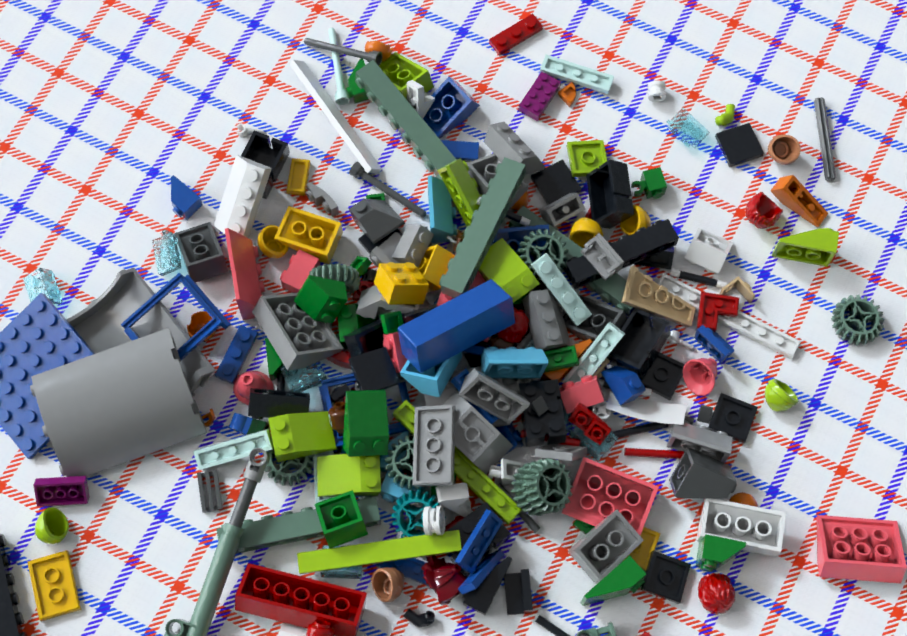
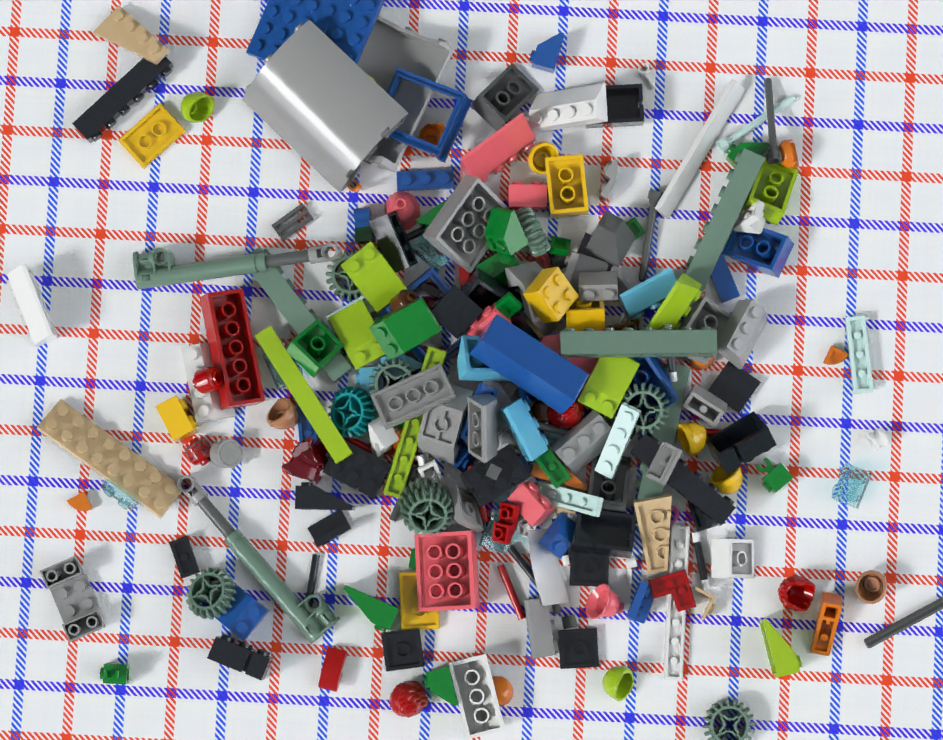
camera: 70 degrees right, 15 degrees up
magenta piece [33,476,90,507] -> none
clear light blue bracket [152,229,182,276] -> none
light aqua plate [193,429,274,470] -> none
yellow tile [286,158,310,196] -> none
black arm [403,608,435,627] -> none
white wheel [423,506,445,536] -> none
blue plate [455,509,503,573] -> none
blue tile [458,549,505,594] -> none
red plate [489,13,543,56] -> none
magenta piece [518,72,561,121] -> none
lime plate [566,140,607,177] -> none
light grey slope [568,510,644,582] -> none
dark grey slope [669,447,737,499] -> none
lime arm [715,104,735,126] -> none
black tile [715,123,764,167] -> none

